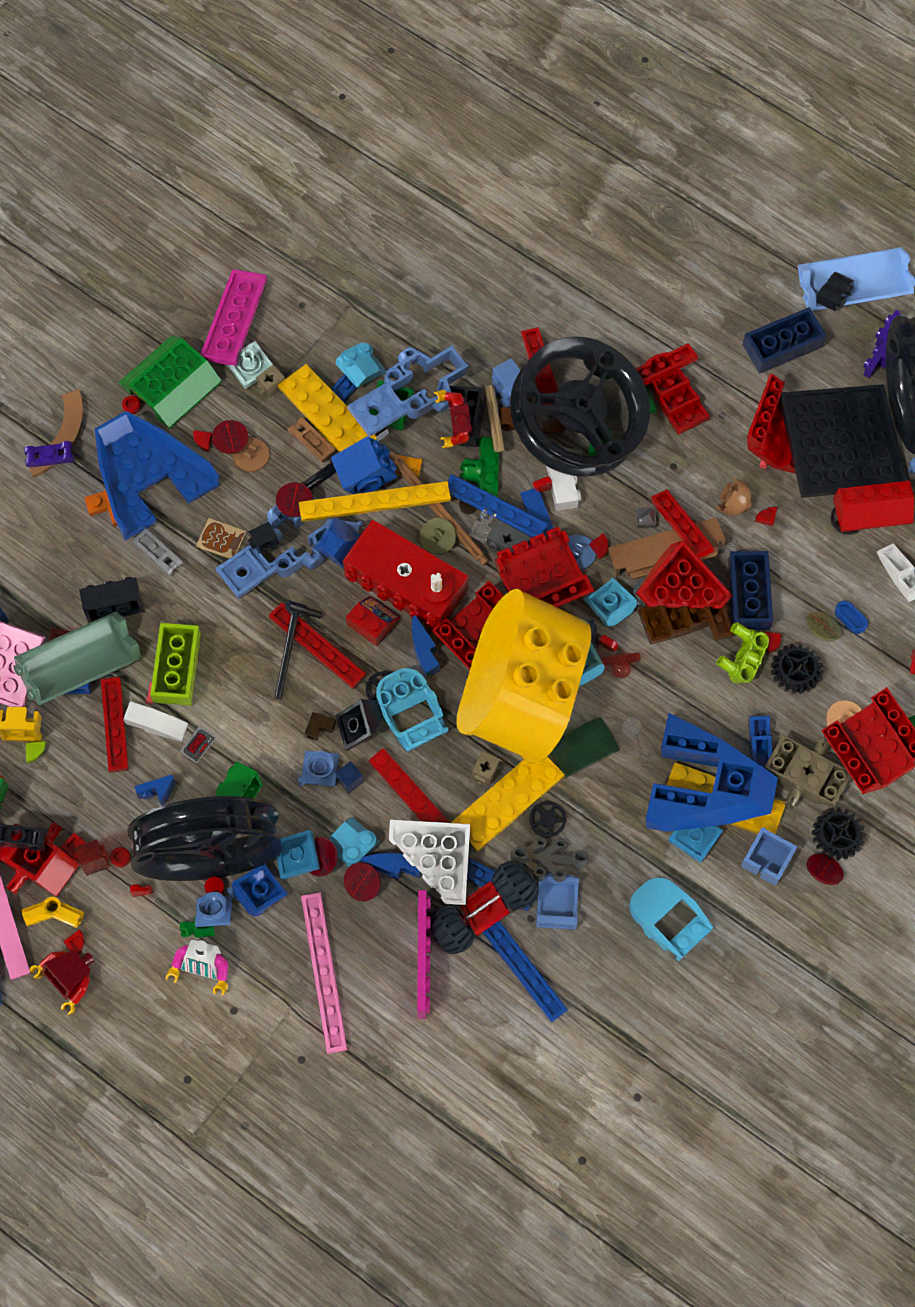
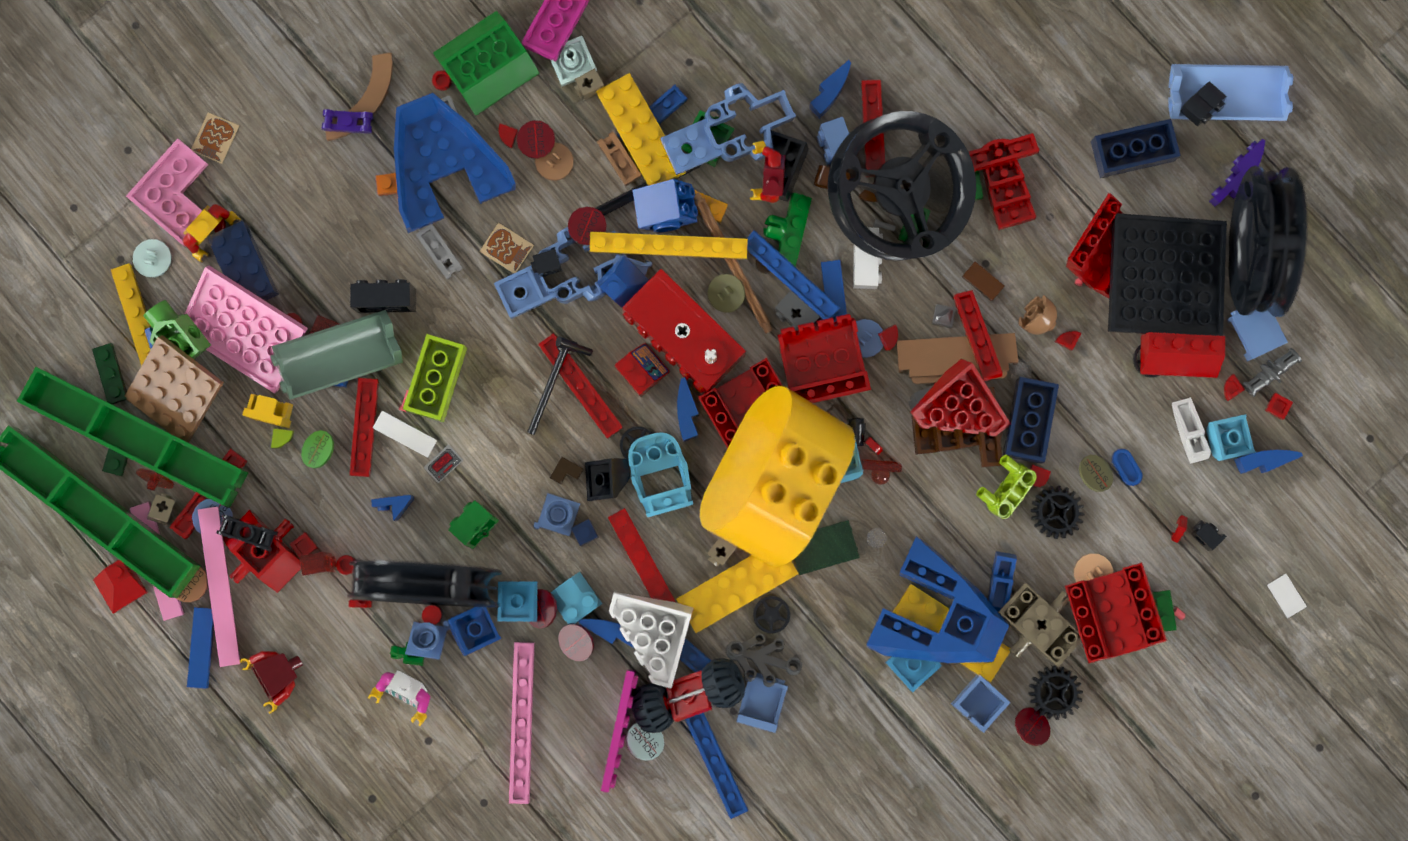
camera: 15 degrees right, 15 degrees up
yellow piece [21,897,84,929] -> none
red tile [63,929,84,955] -> none
medium azure slope [335,343,386,388] -> none
clear plate [469,508,496,544] -> none
tan axle [485,385,504,452] -> none
red tile [532,476,552,492] -> none
medium azure slope [583,578,637,627] -> none
medium azure slope [629,878,713,961] -> none
none -> bright green piece [301,430,334,469]
none -> light aqua piece [626,723,664,761]
none -> blue slope [809,60,851,119]
none -> reddish brown tile [962,262,1005,302]

